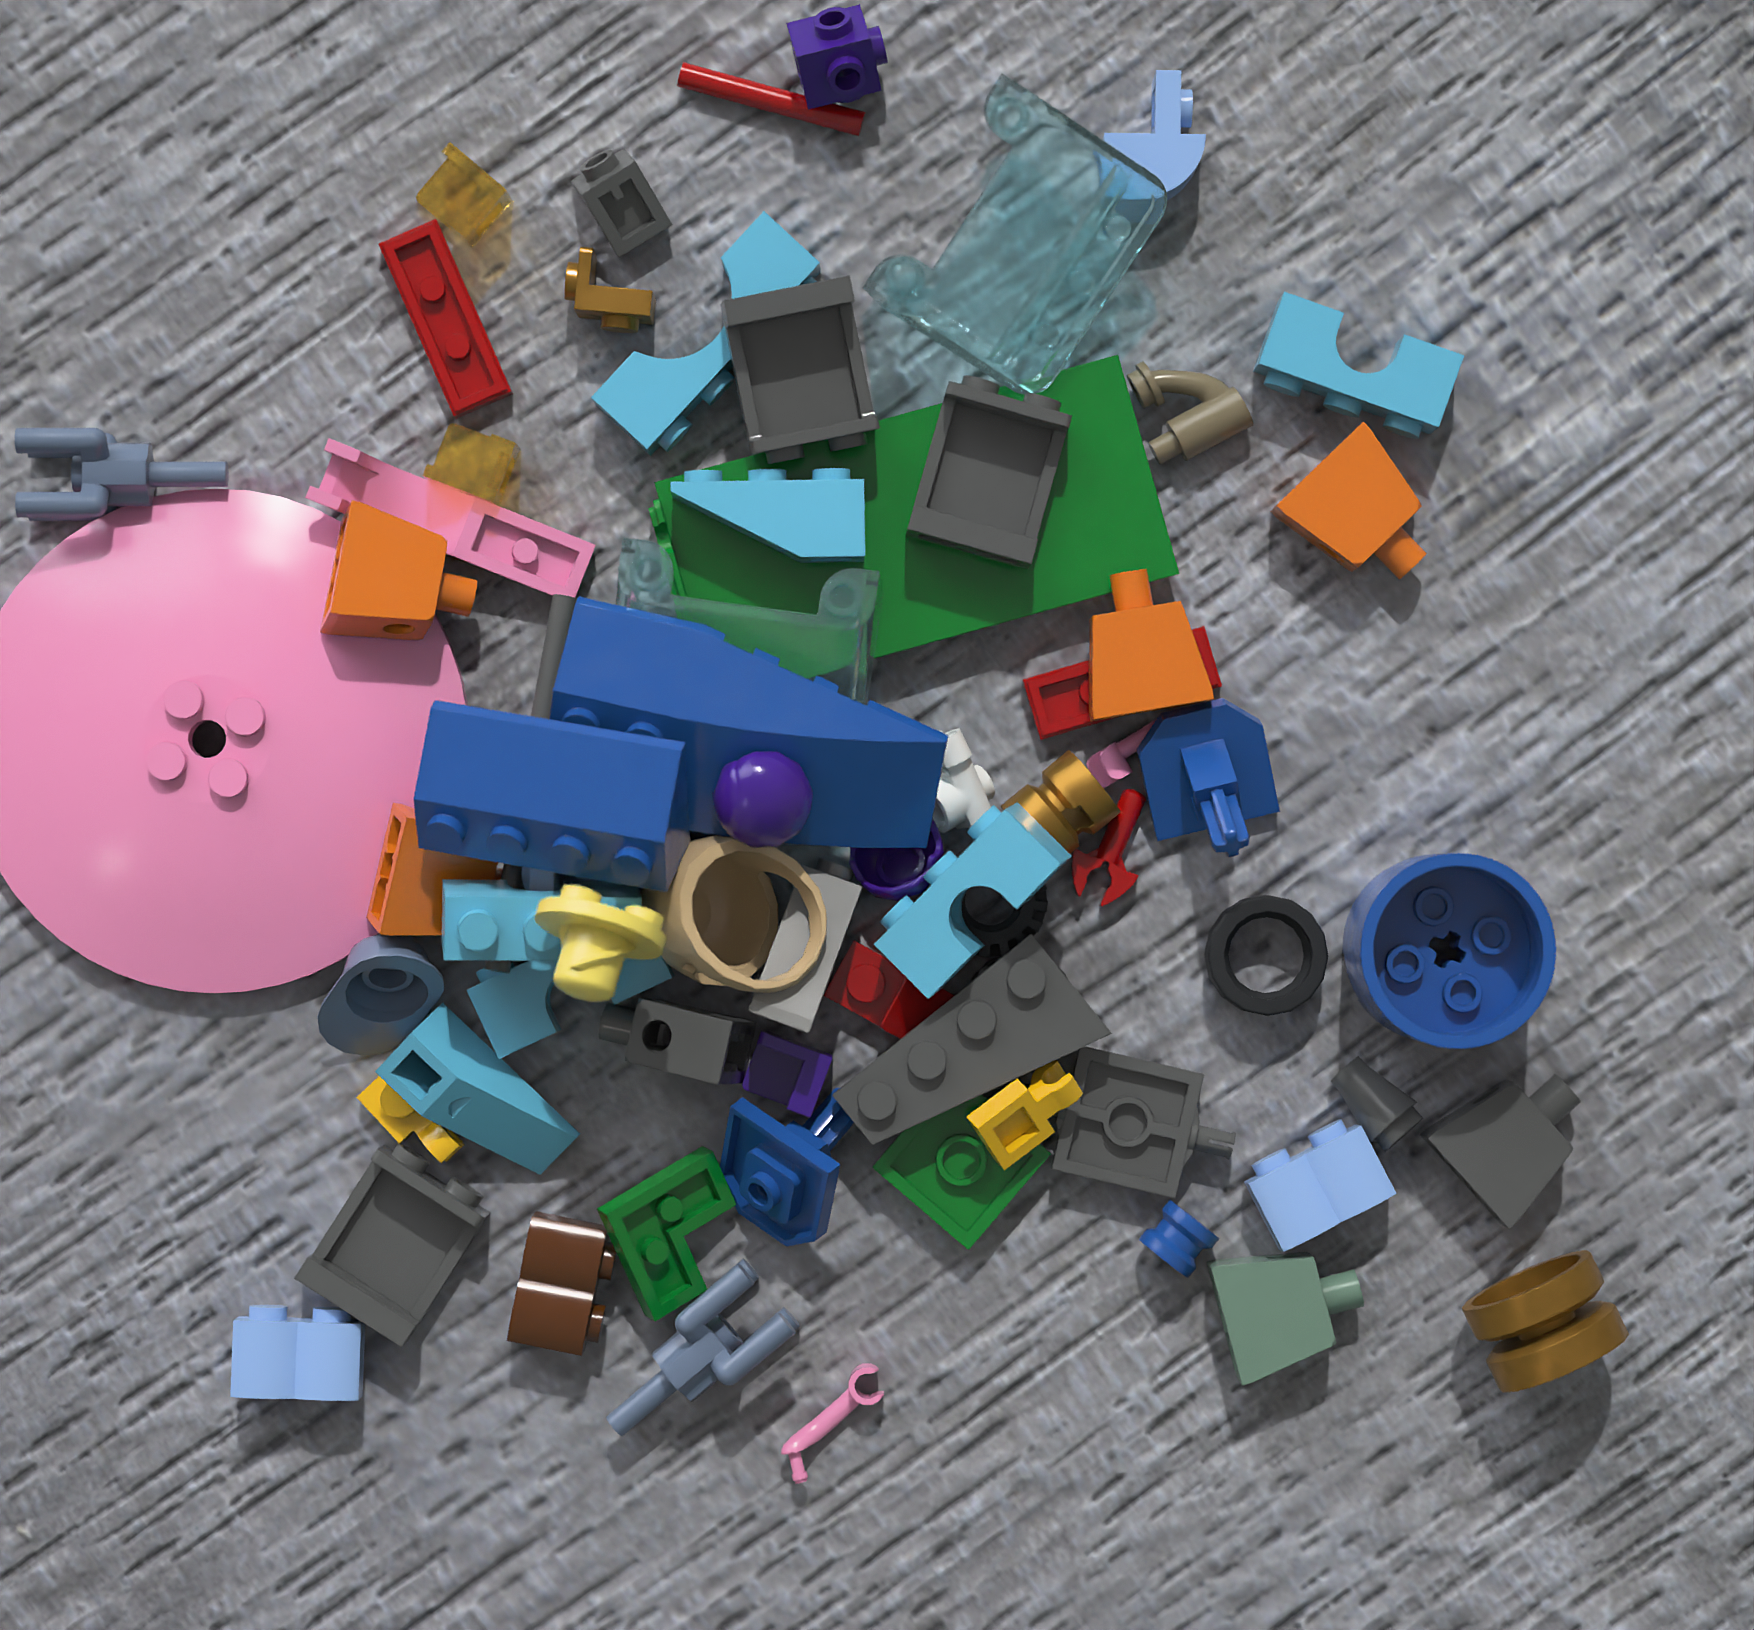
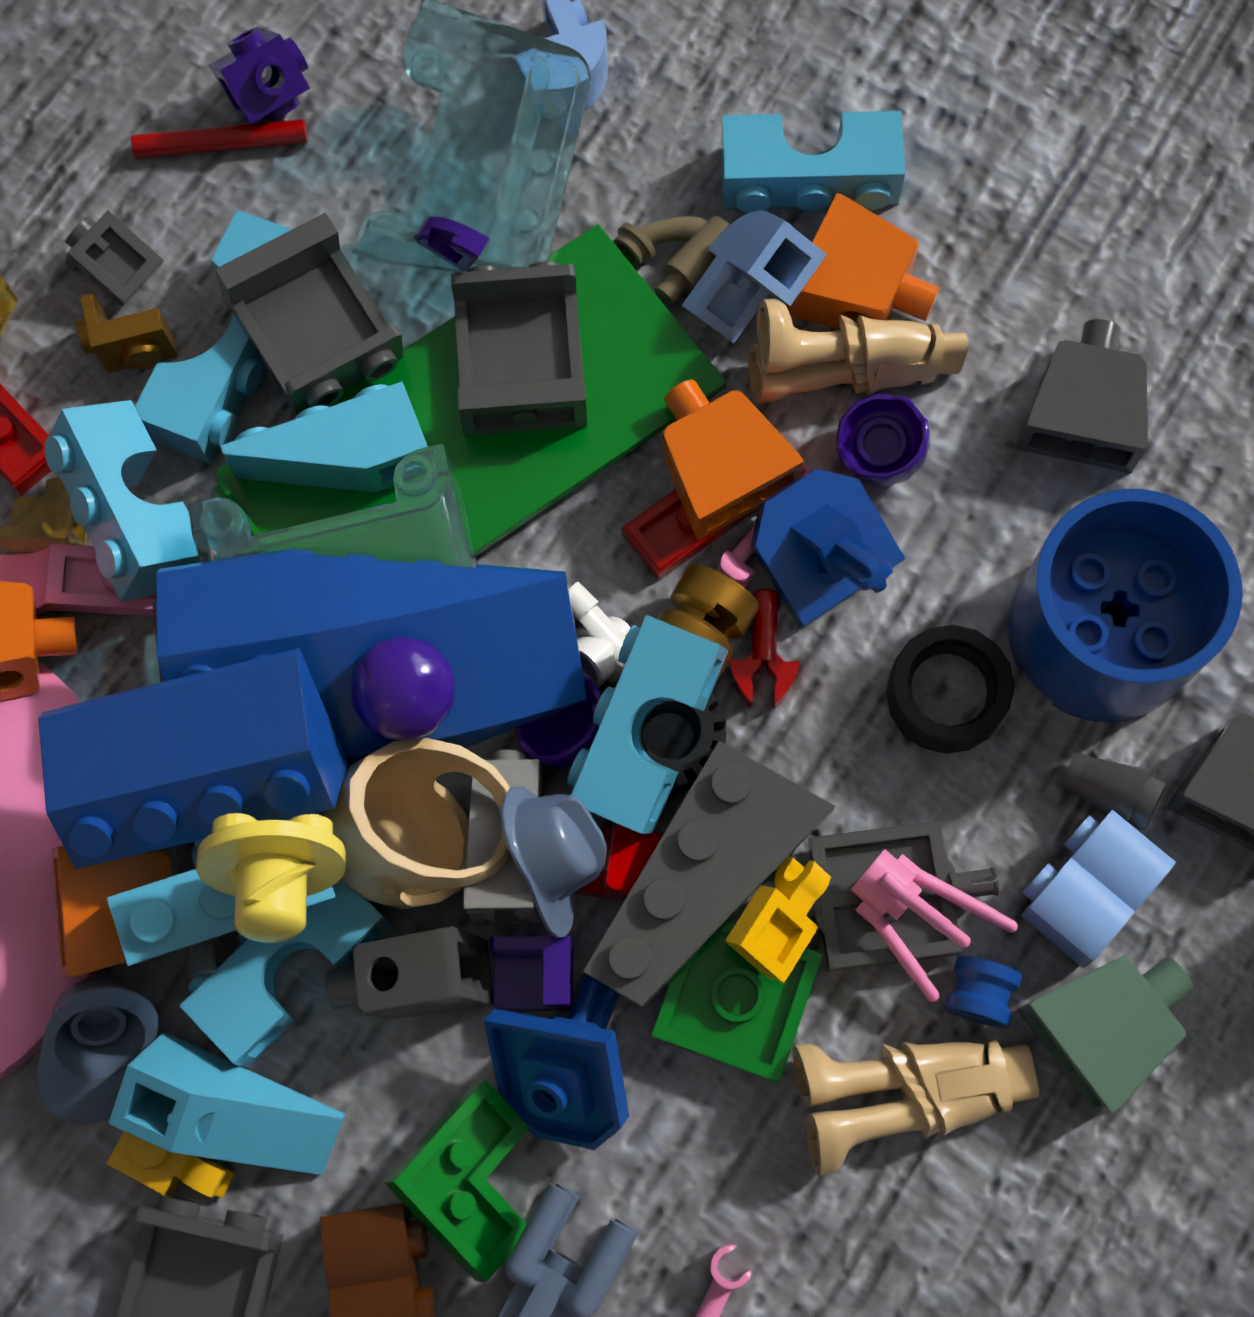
camera: 20 degrees left, 15 degrees down
none -> medium azure arch [45,400,209,602]
none -> dark purple tile [414,216,490,271]
none -> sand blue piece [501,787,607,938]
none -> light blue brick [682,210,827,344]
none -> tan piece [748,299,968,403]
none -> tan piece [792,1040,1039,1176]
none -> dark purple hair [835,394,930,488]
none -> bright pink plant [850,849,1018,1002]
none -> dark grey torso [1016,319,1148,473]

